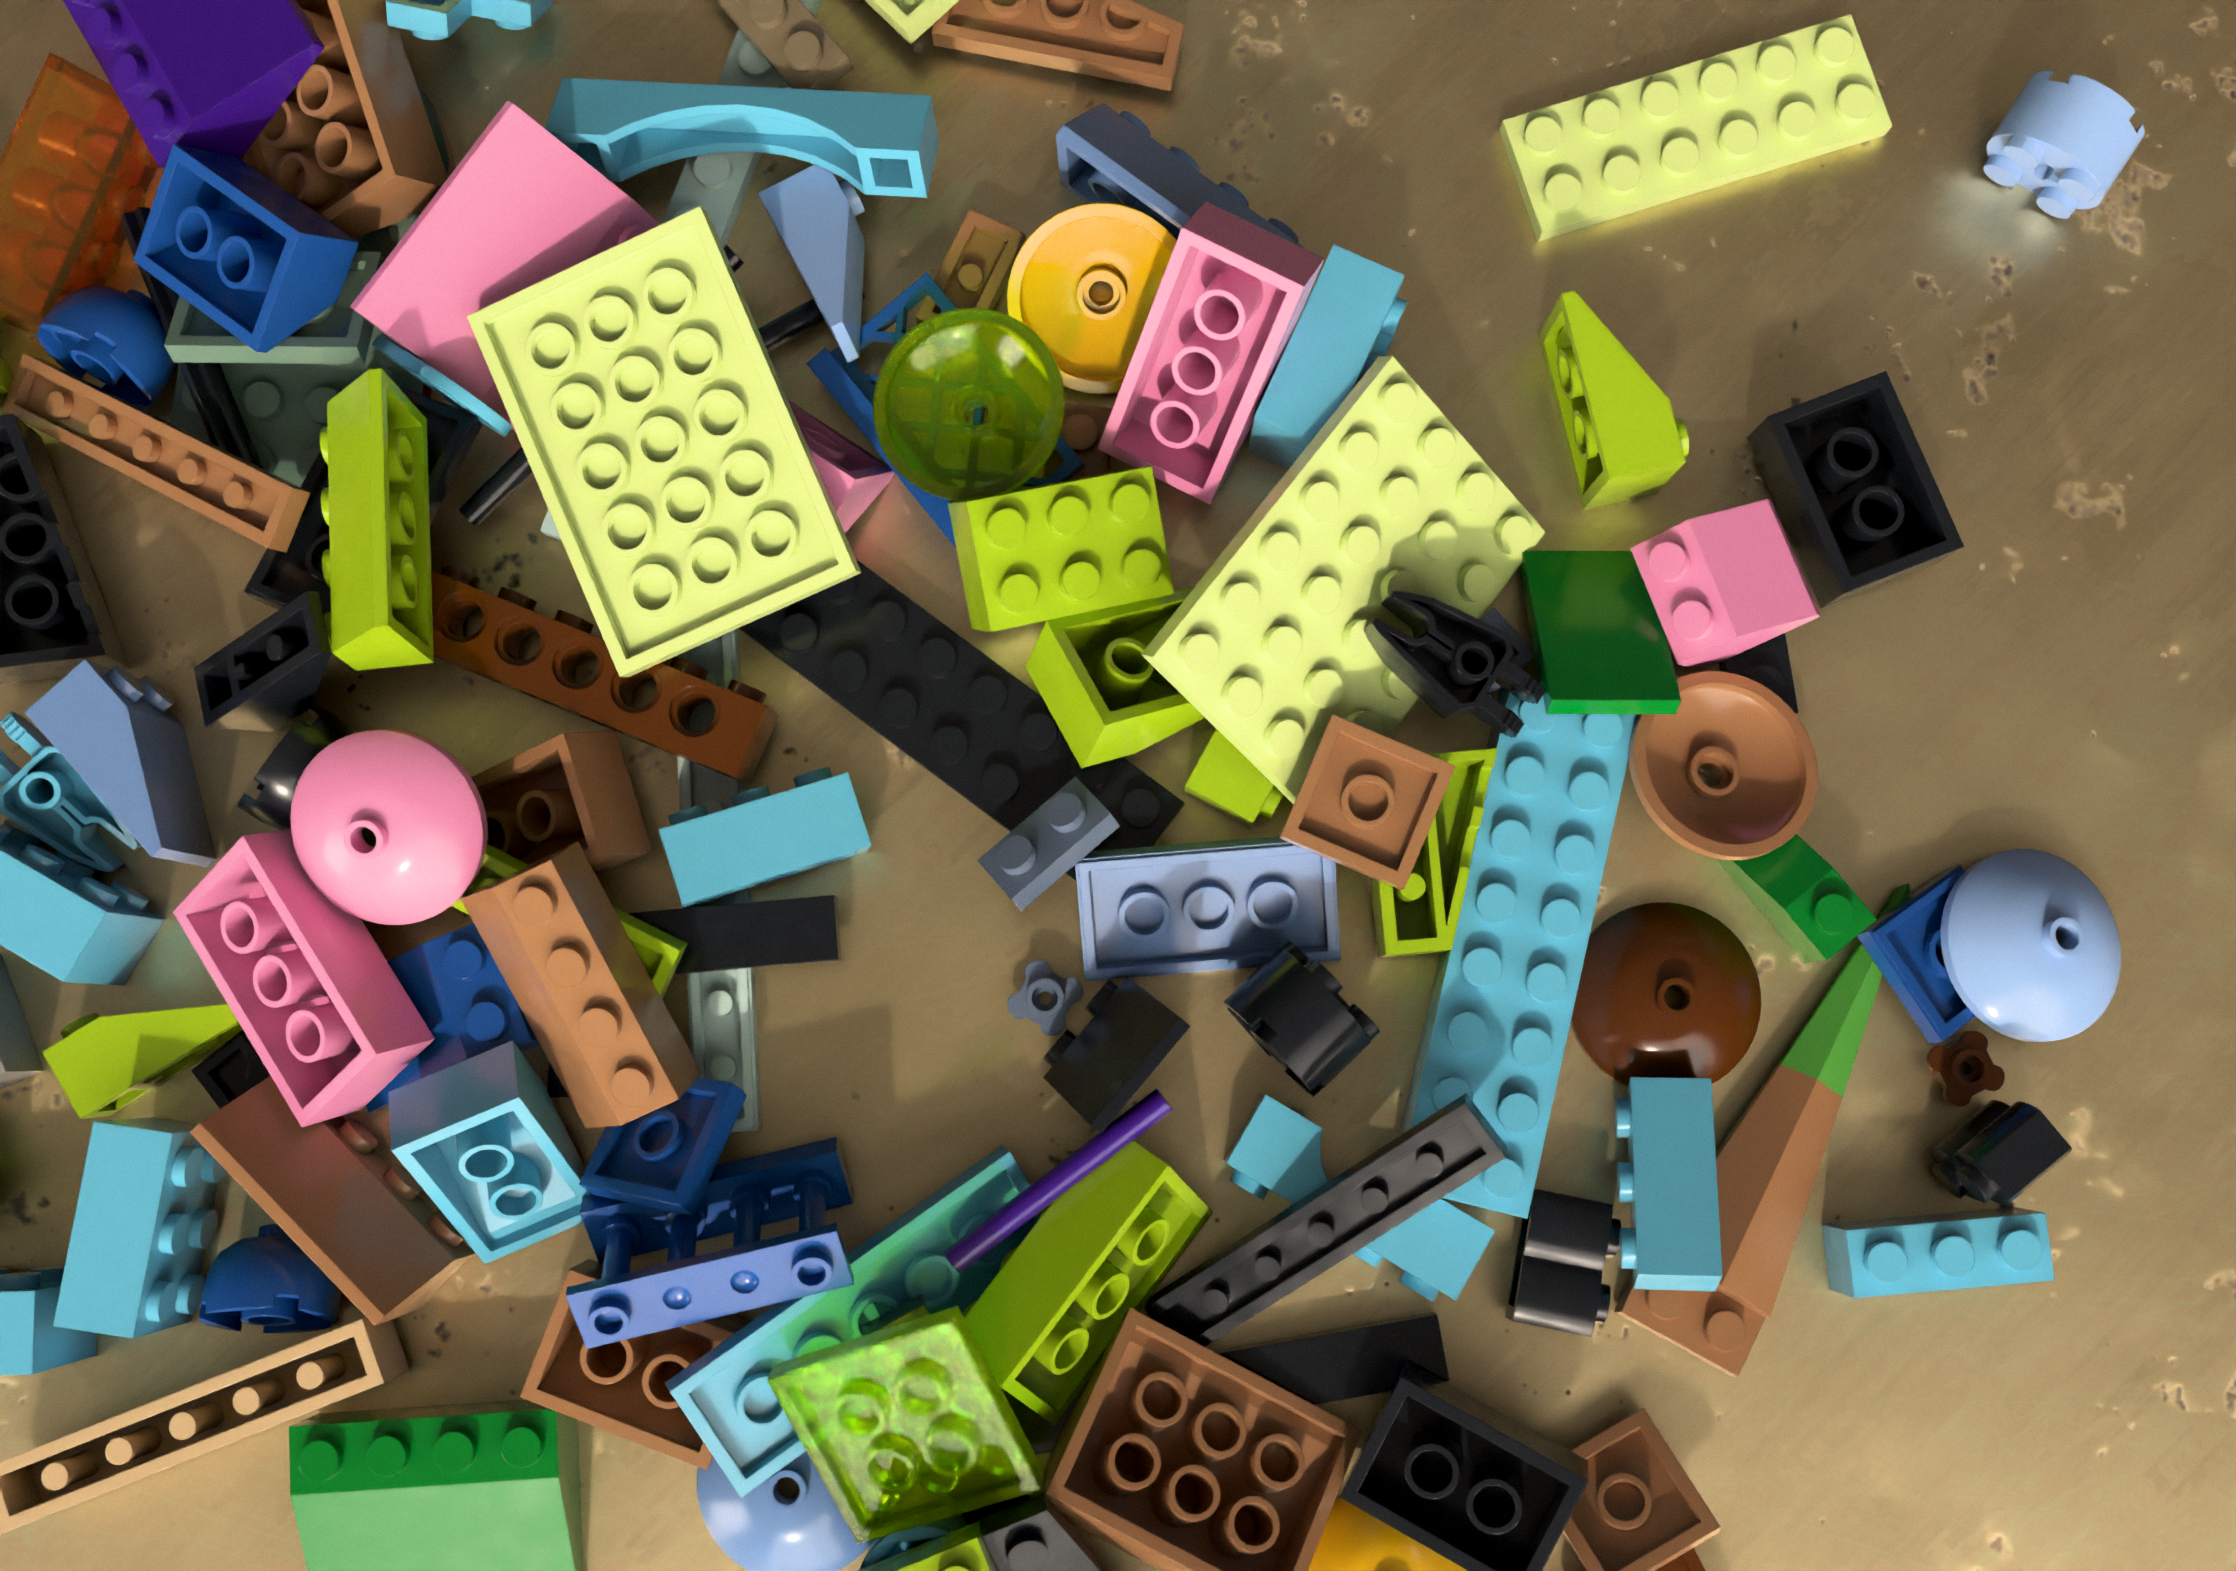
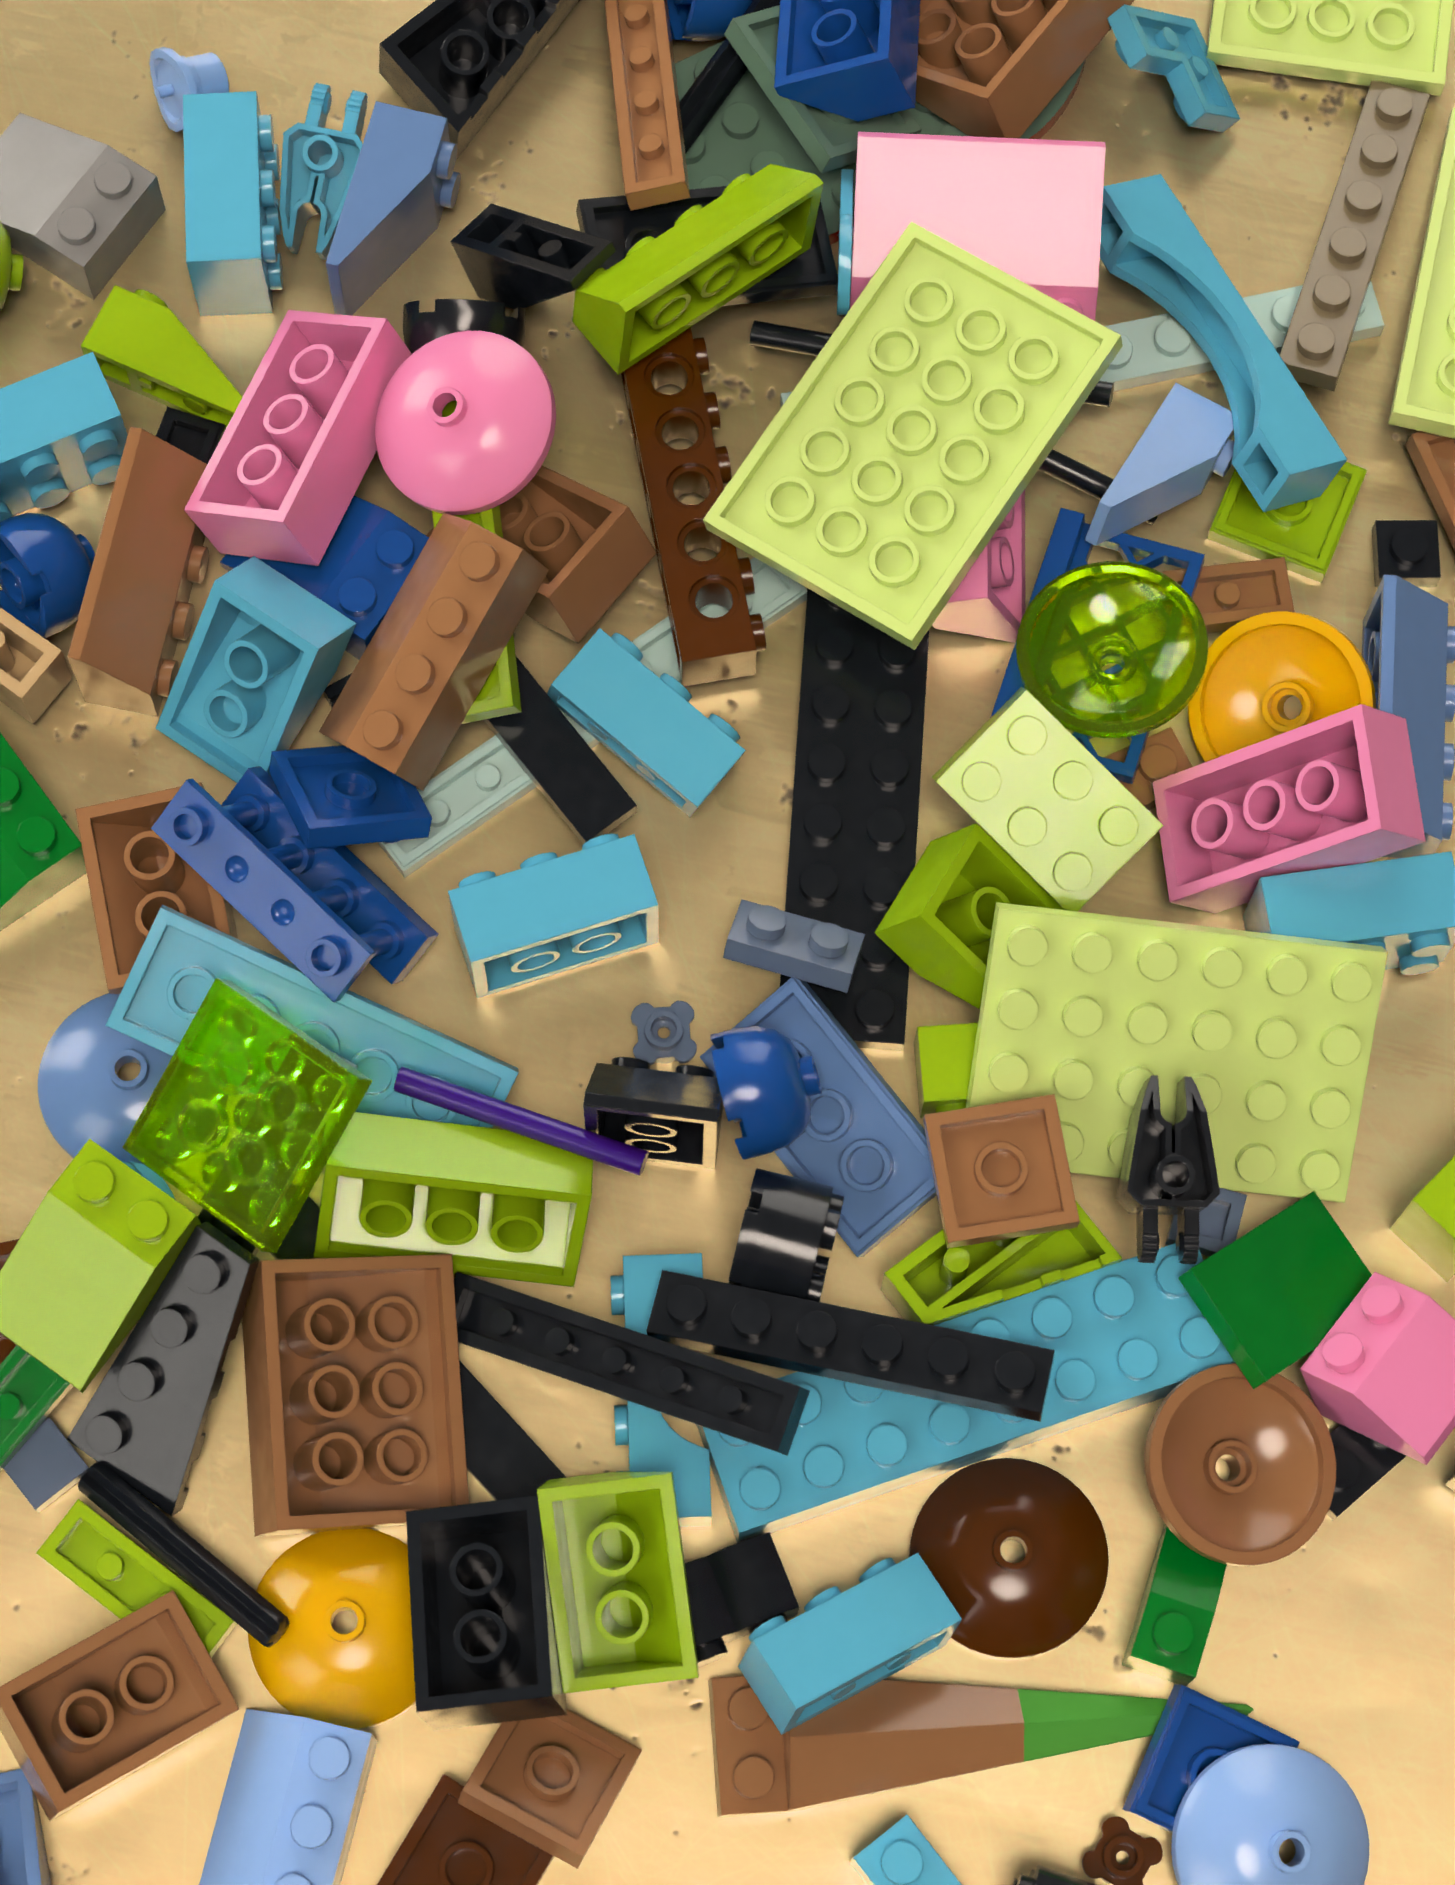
camera: 50 degrees right, 10 degrees down
none -> medium azure brick [448,834,659,999]
none -> lime slope [537,1472,699,1694]
none -> black plate [647,1270,1055,1422]
none -> blue cylinder [710,1026,822,1160]
none -> lime tile [1207,462,1367,583]
none -> black plate [1372,520,1441,587]

